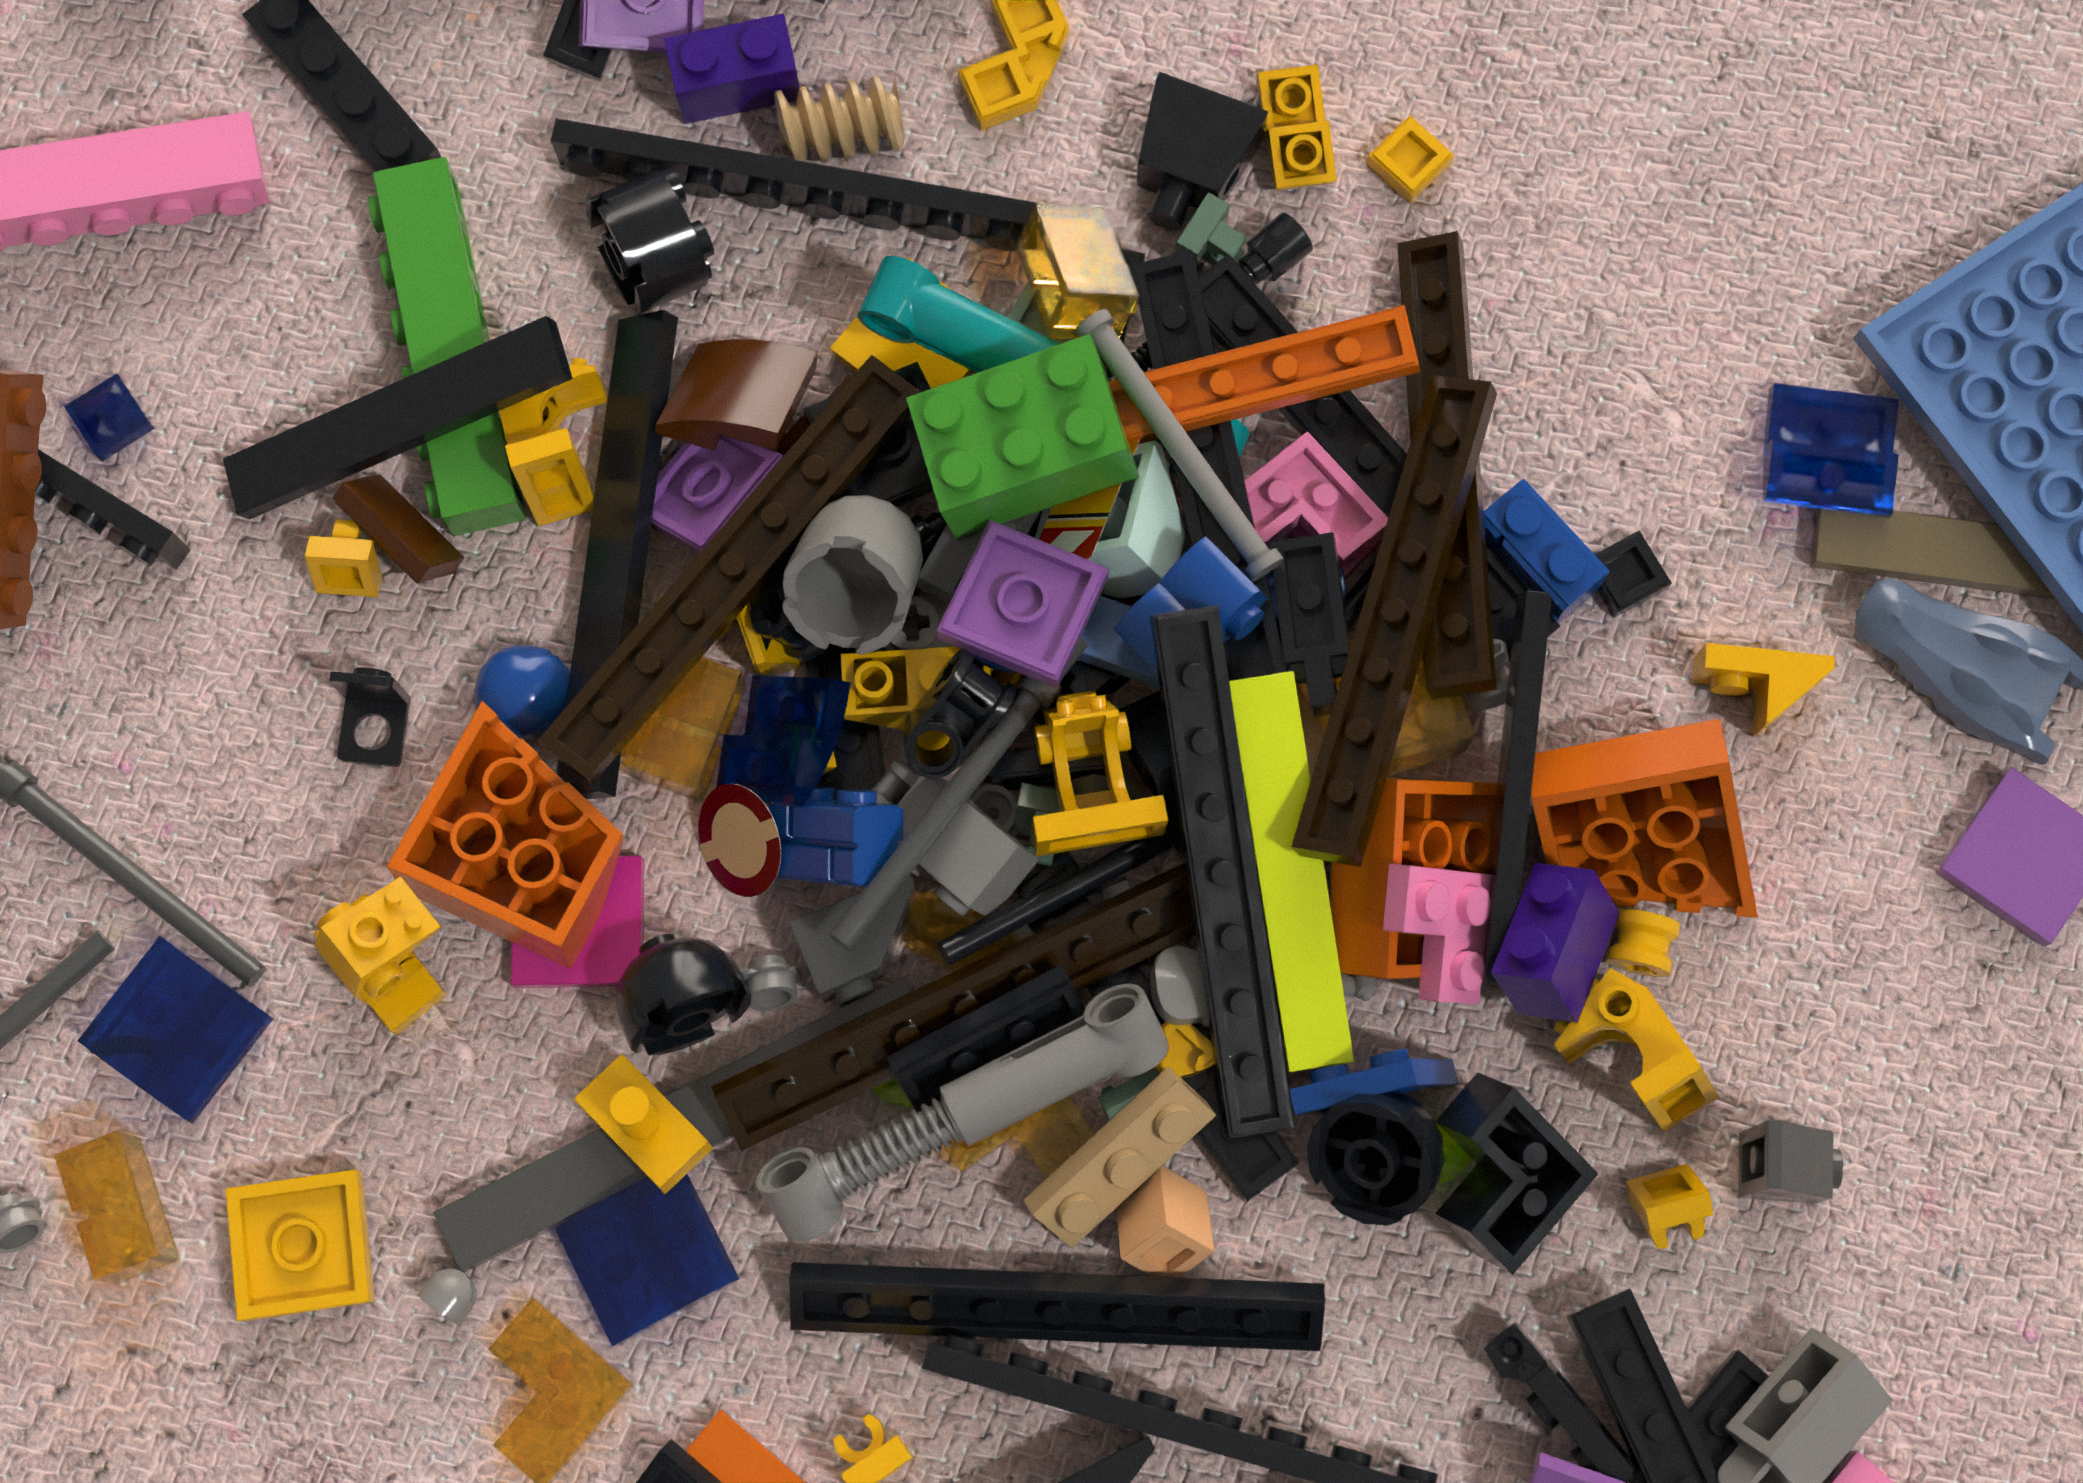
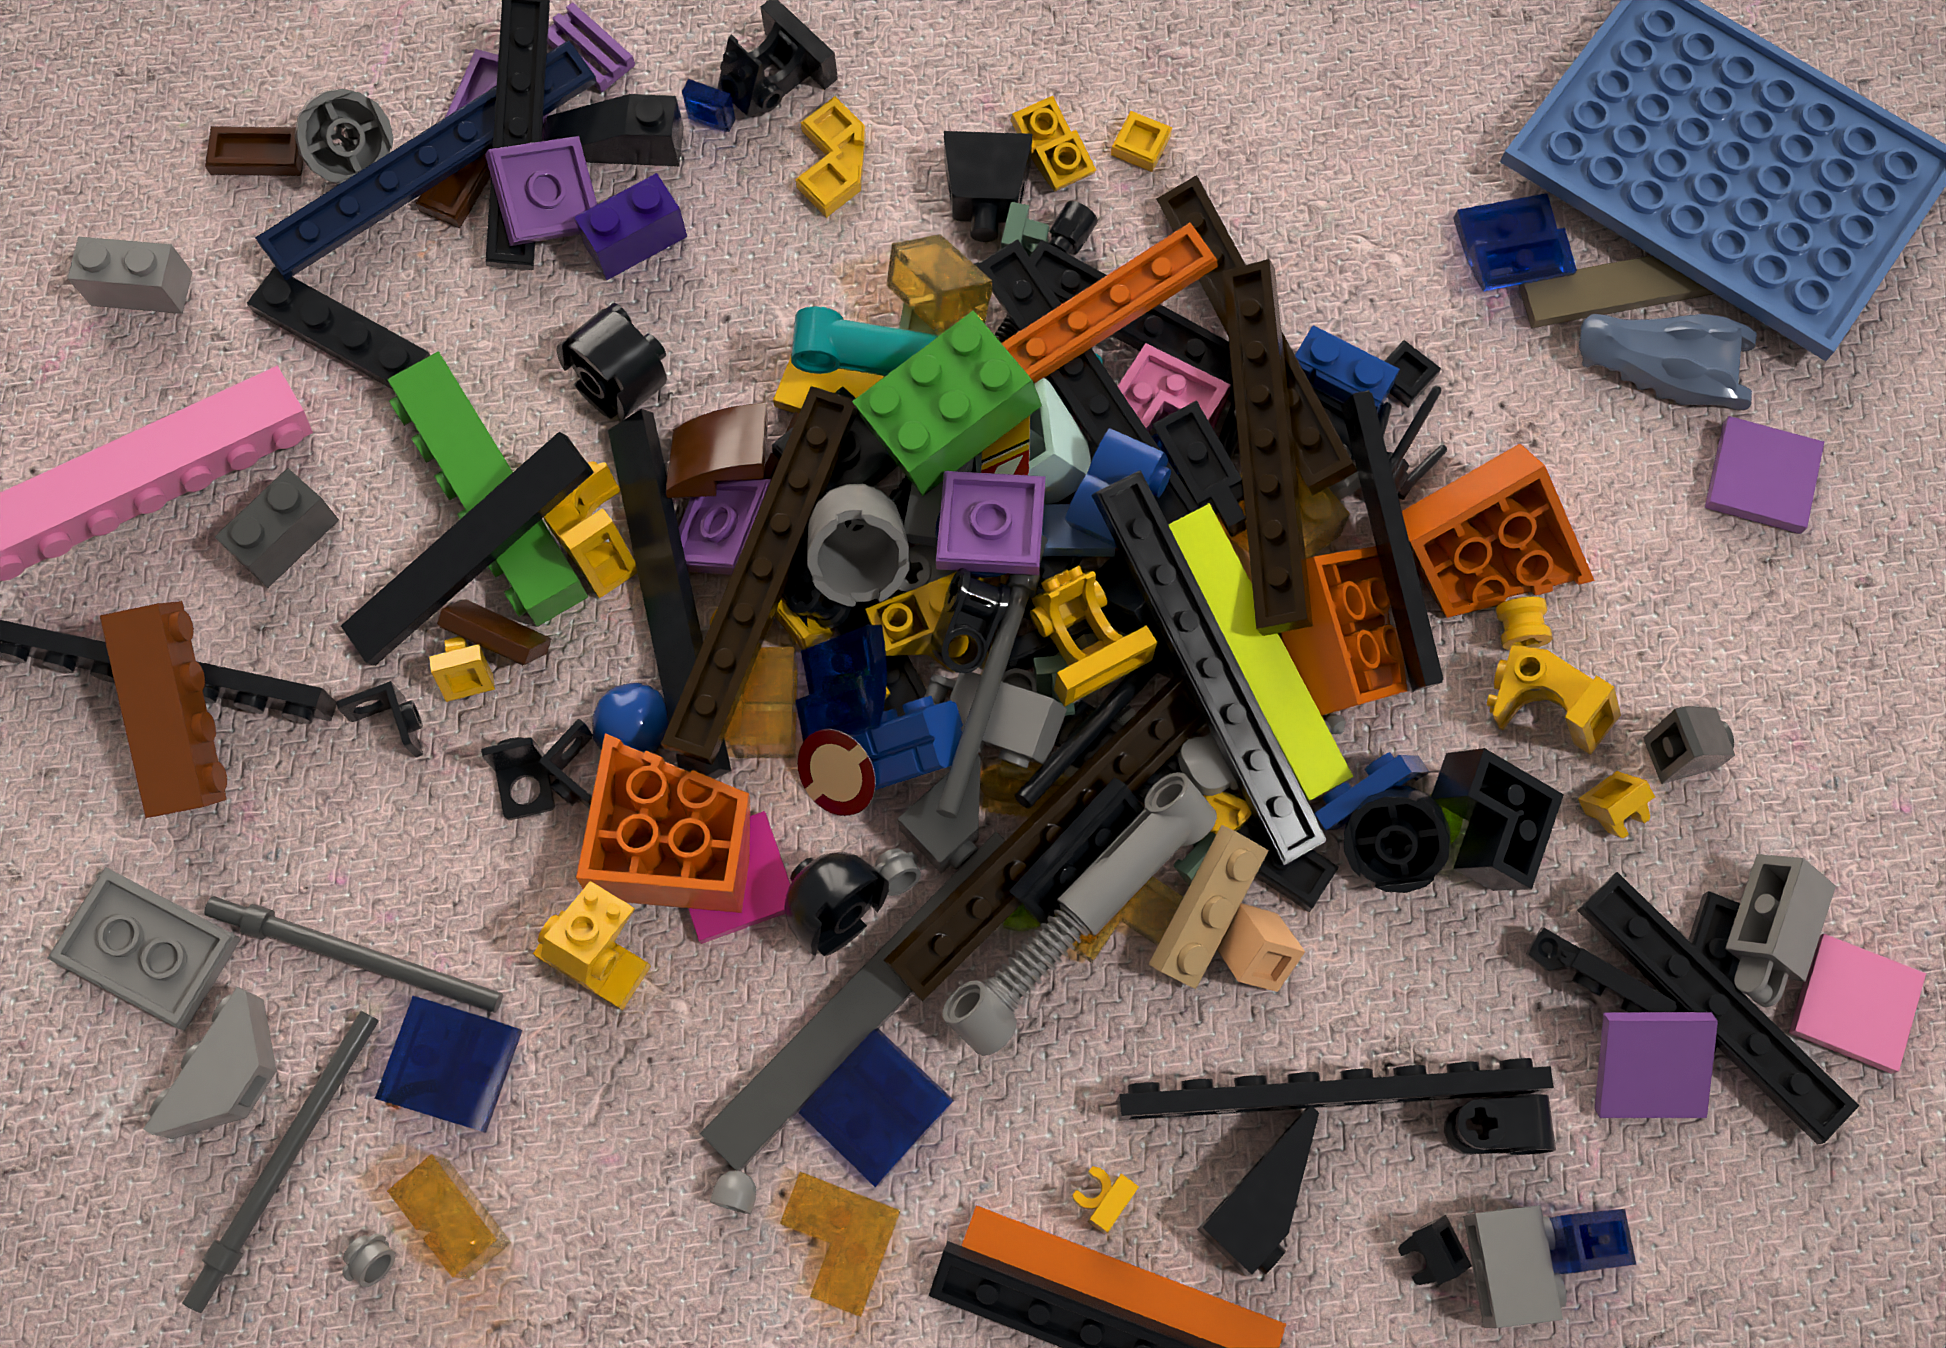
camera: 20 degrees left, 5 degrees down
clear blue tile [64,373,155,462] -> none
yellow plate [225,1169,375,1322] -> none
black plate [550,118,1040,251] -> none
yellow tile [574,1054,713,1194] -> none
tan piece [774,76,905,163] -> none
black plate [789,1262,1325,1351] -> none
light grey bar [1075,309,1284,582] -> none
bright pink plate [1383,864,1492,1004] -> none
dark purple brick [1491,863,1620,1023] -> none
yellow slope [1692,643,1835,737] -> none
none -> dark grey brick [215,468,339,588]
none -> black bracket [336,681,423,757]
none -> black bracket [539,719,593,809]
none -> black plant [1378,386,1447,500]

